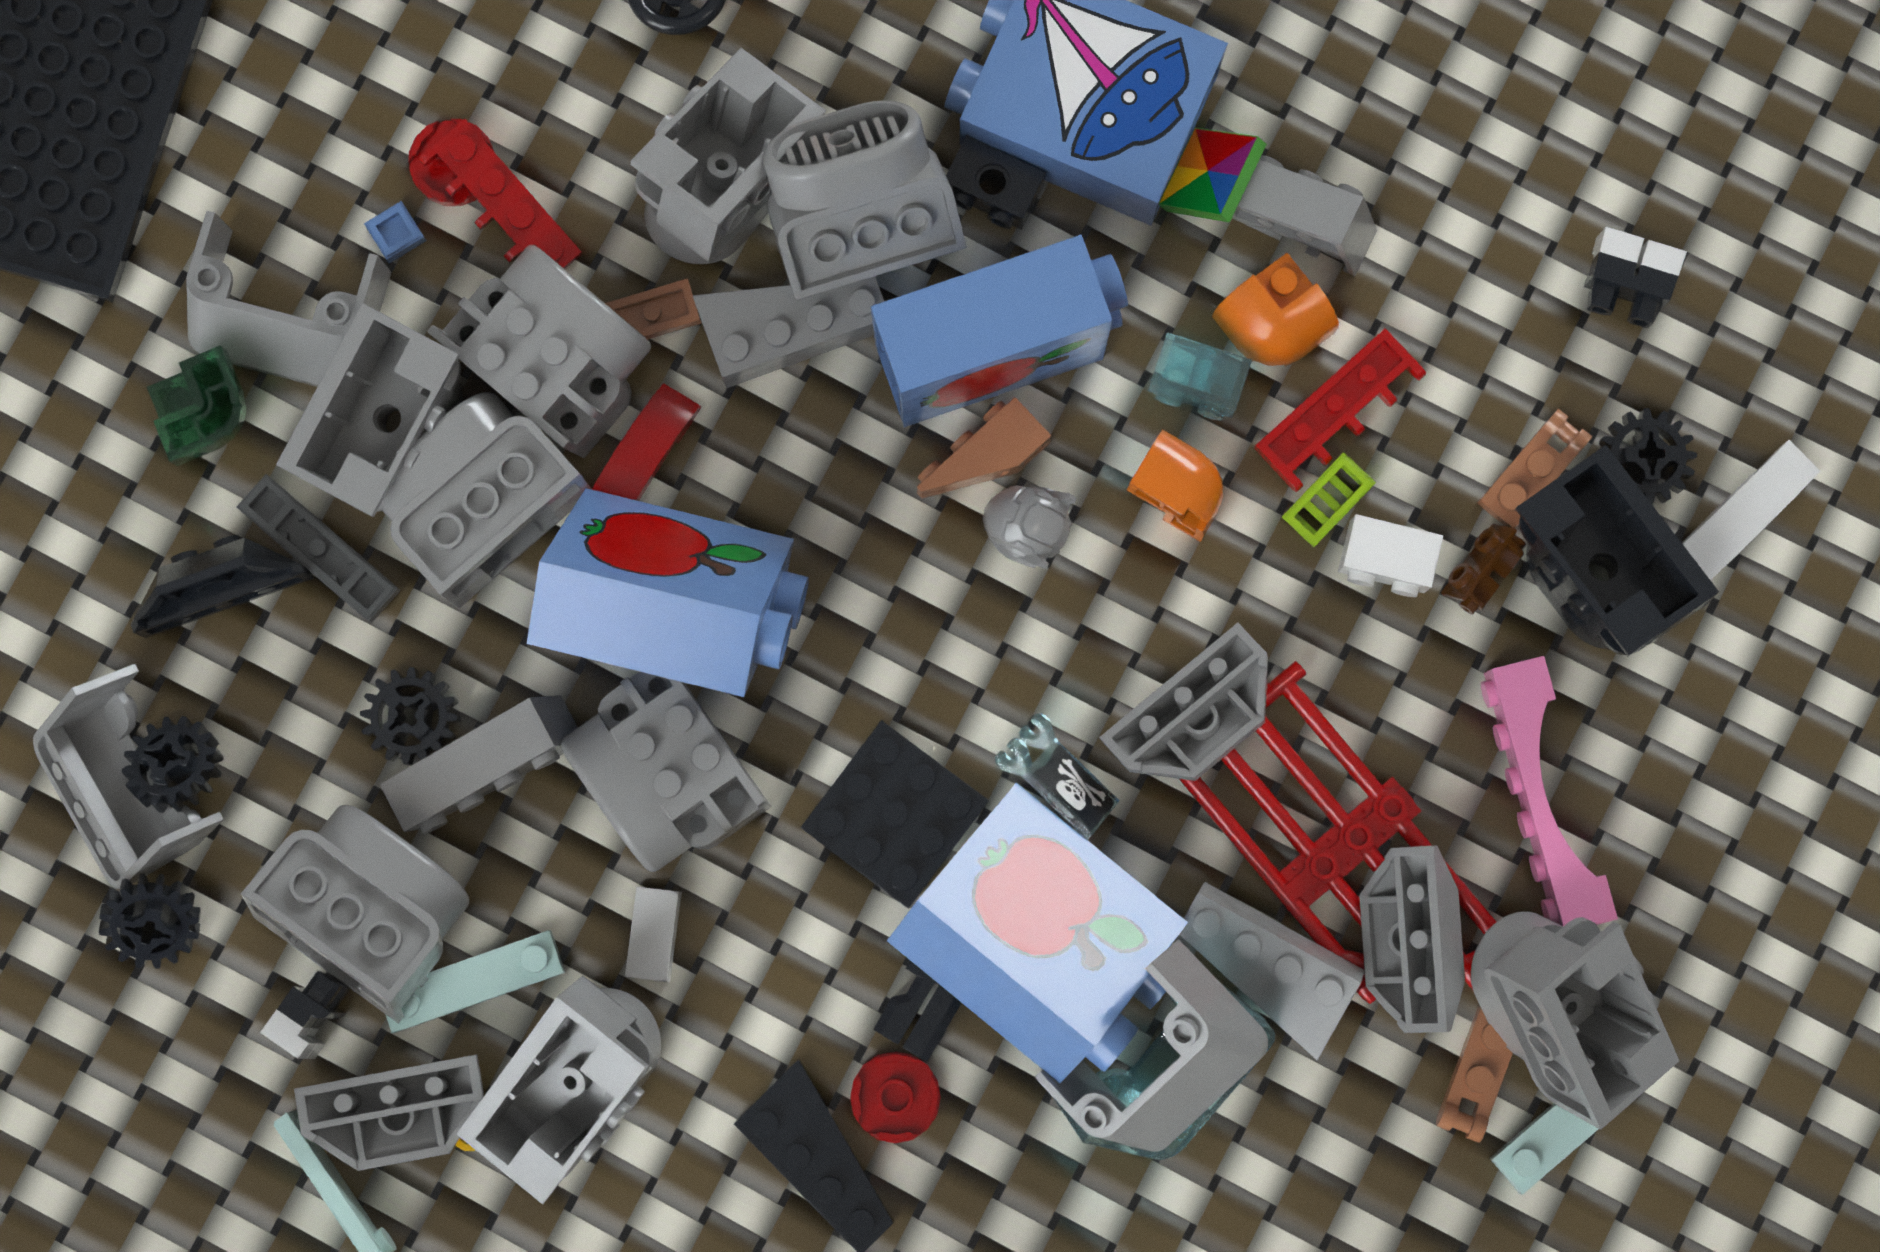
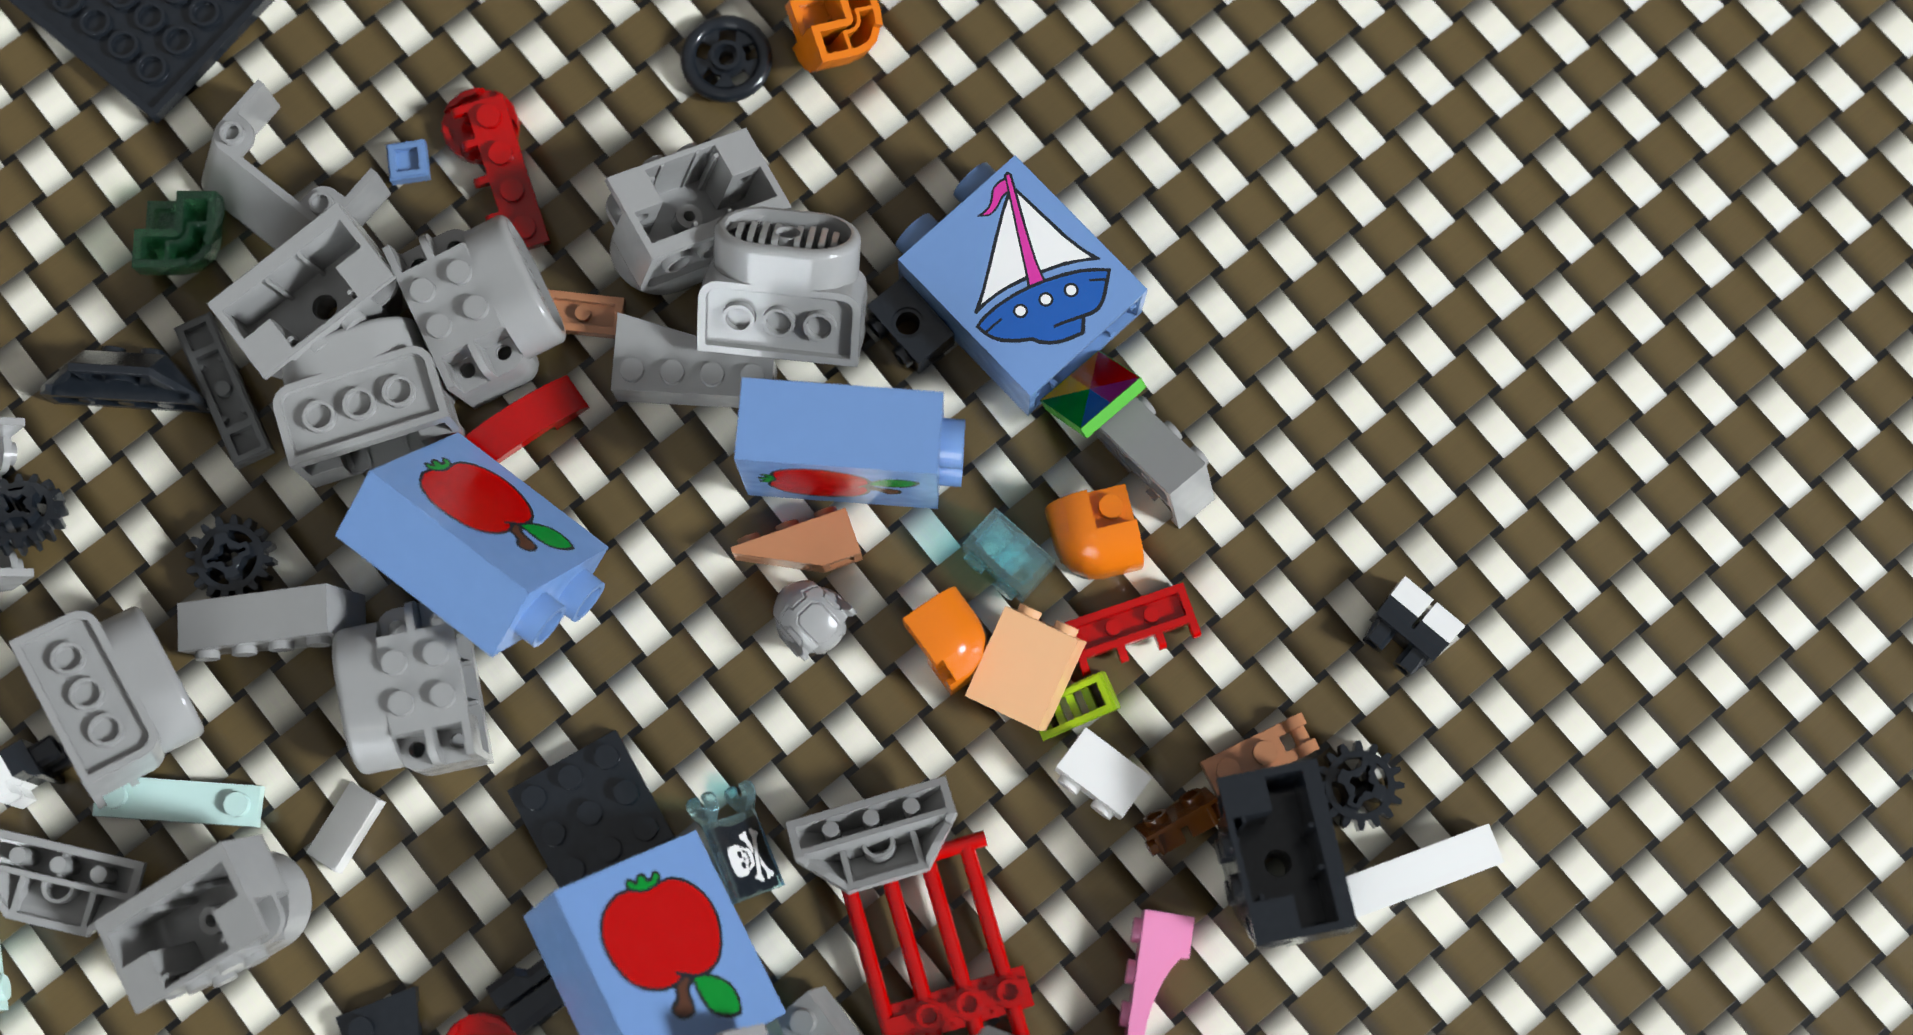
camera: 20 degrees right, 5 degrees down
none -> light nougat brick [965,603,1086,731]

